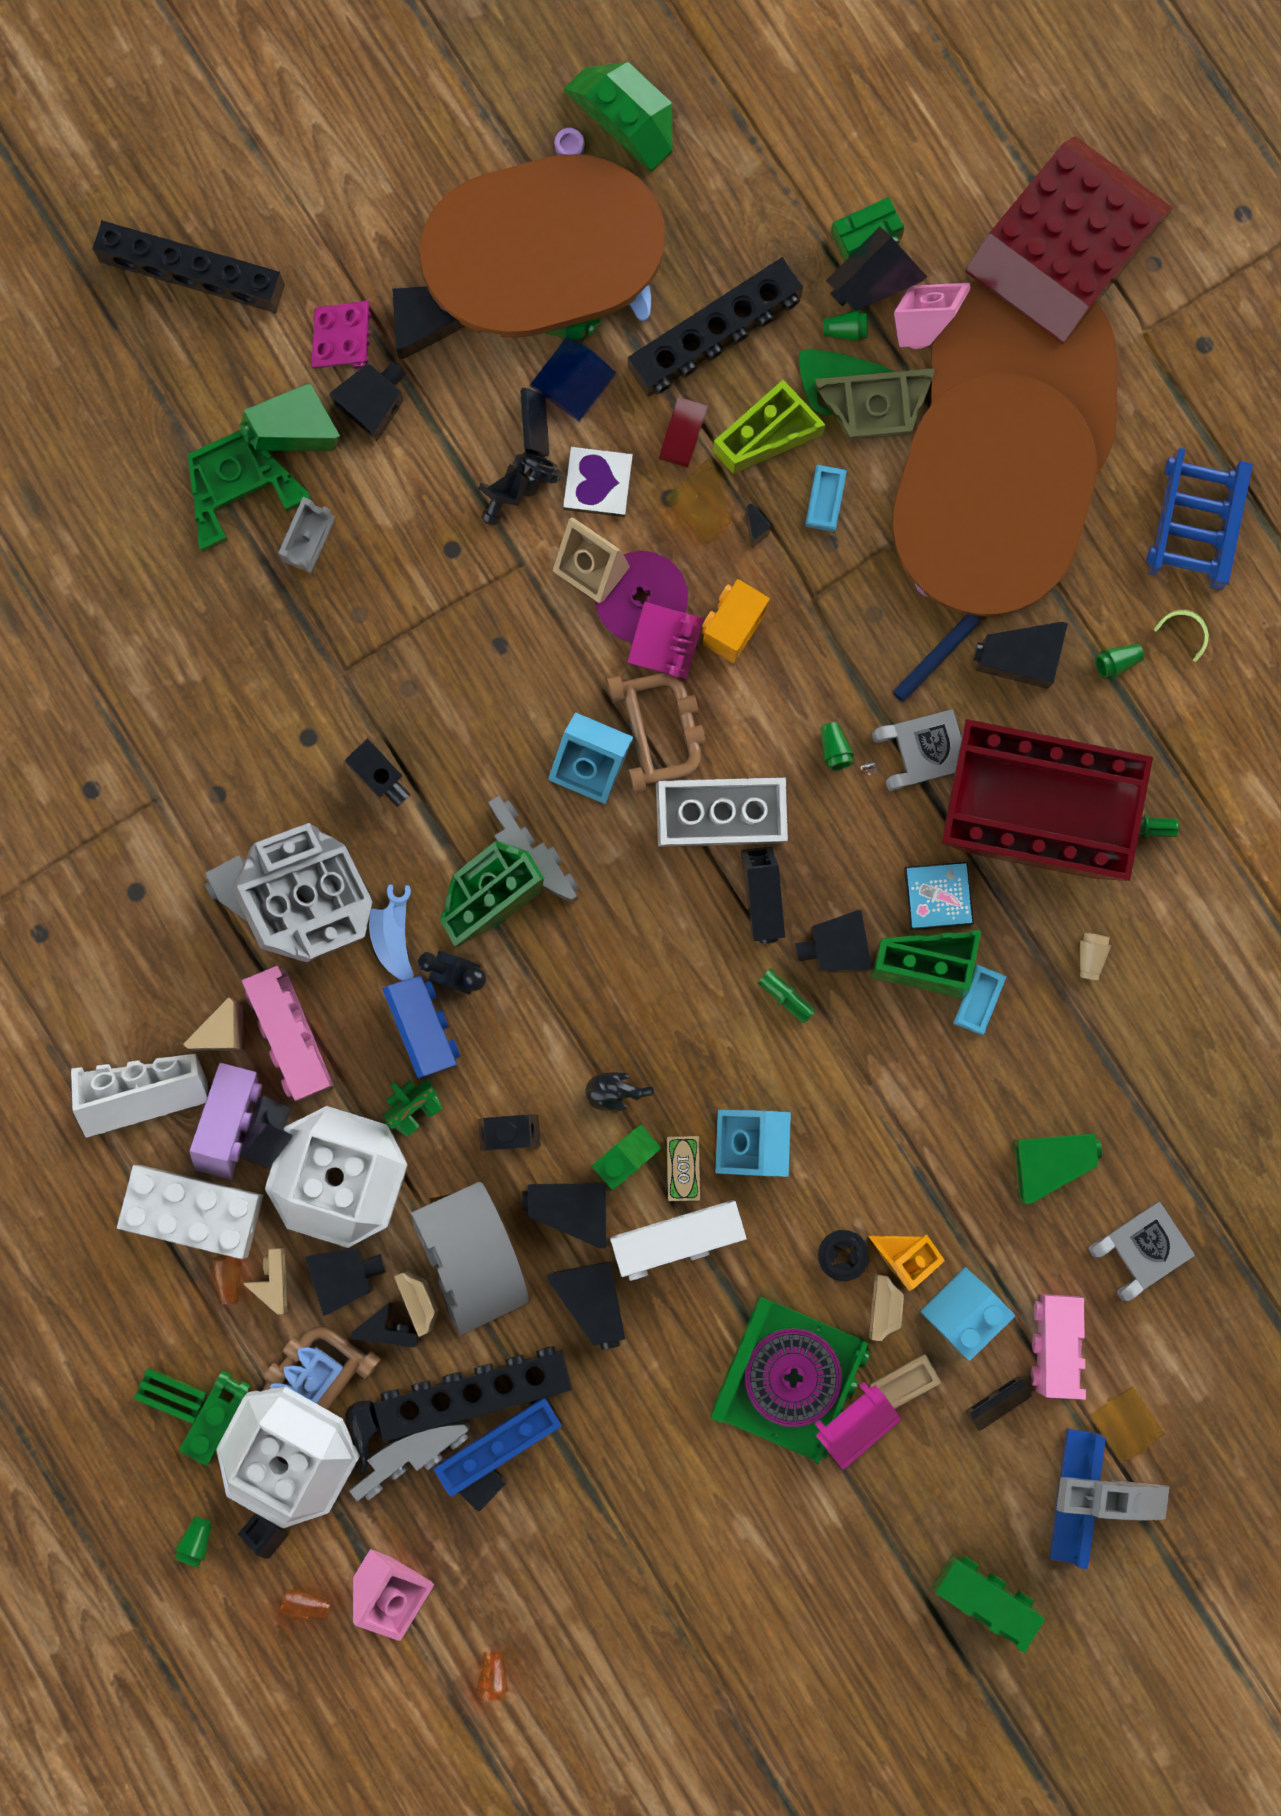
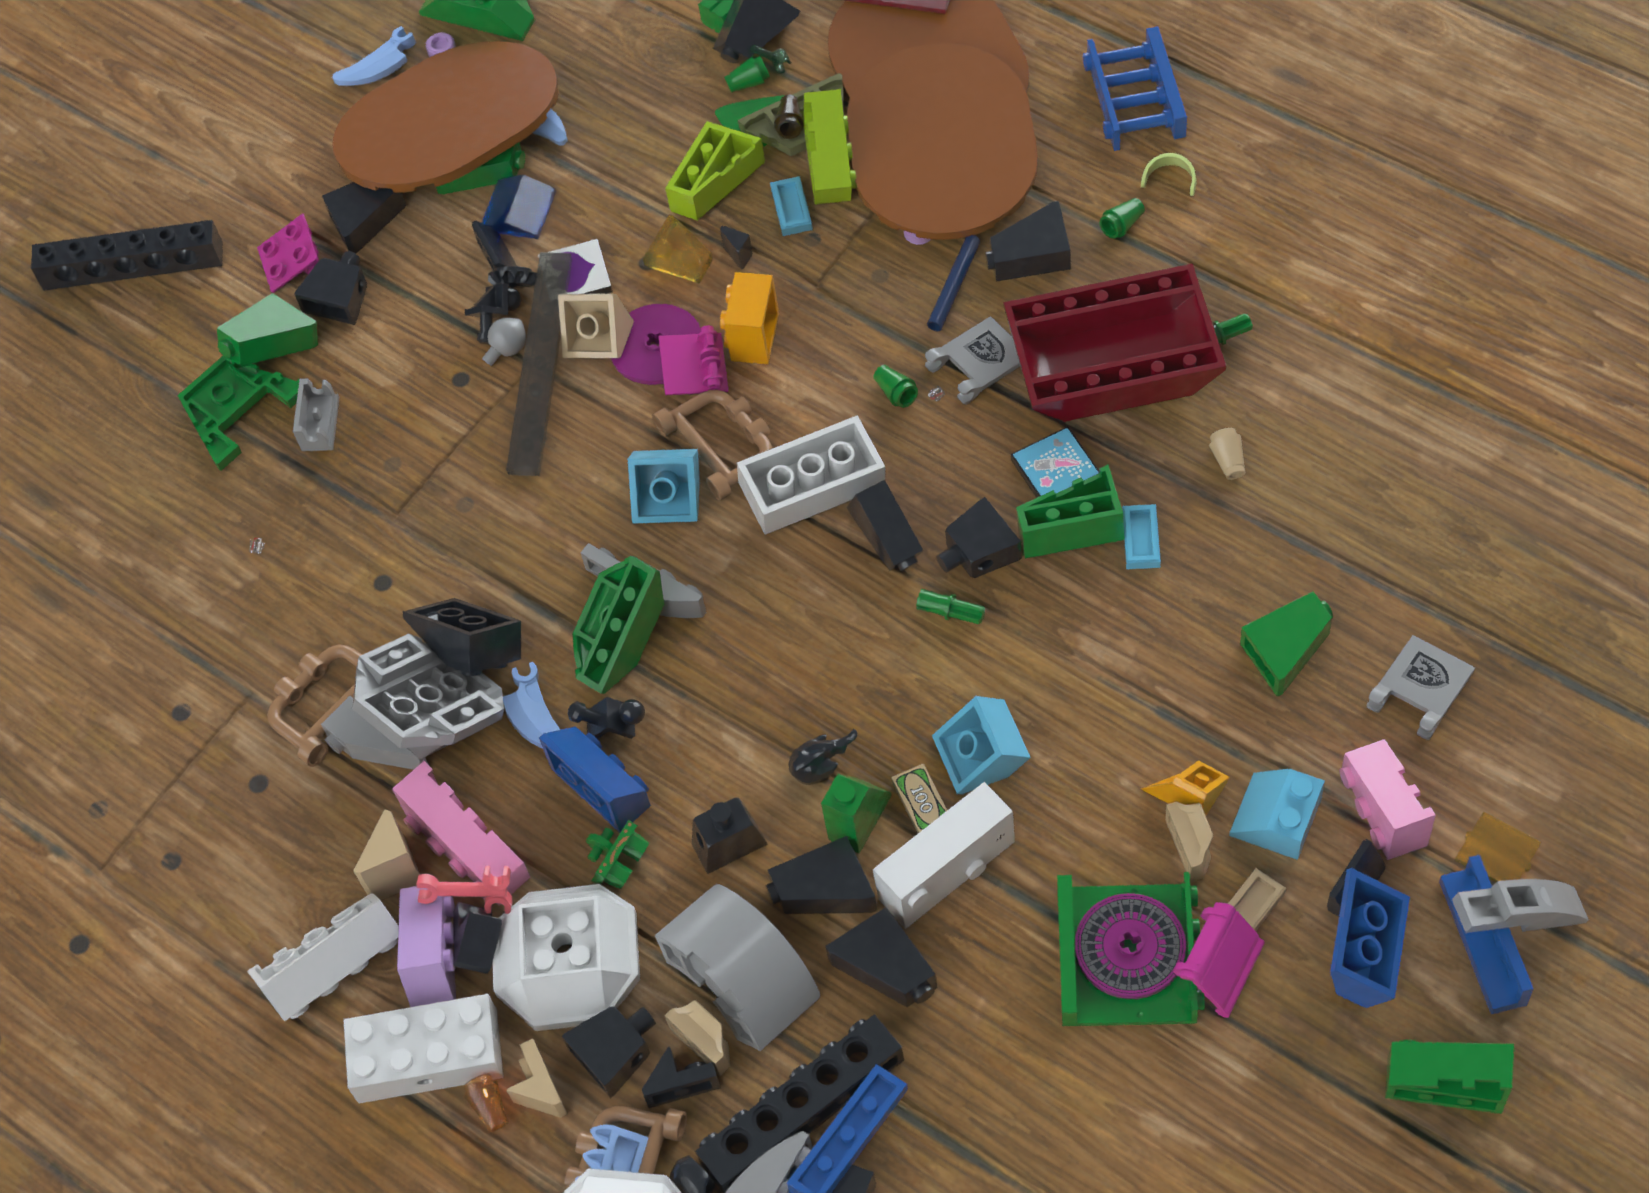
camera: 10 degrees left, 25 degrees down
black torso [344,738,411,807] -> none
black brick [628,257,803,397] -> none
dark red slope [659,397,708,468] -> none
black gear [818,1230,869,1281] -> none
bright pink slope [894,283,970,349] -> none
none -> clear piece [249,538,265,554]
none -> medium nougat bar [267,645,362,767]
none -> light blue piece [332,27,416,86]
none -> black slope [403,598,521,676]
none -> coral bar [417,866,513,914]
none -> light grey piece [482,318,526,366]
none -> clear smoke tile [506,252,572,476]
none -> clear green hand [750,45,792,73]
none -> dark brown cone [774,95,804,139]
none -> lime wedge [803,89,856,205]
none -> blue slope [1330,868,1410,1008]

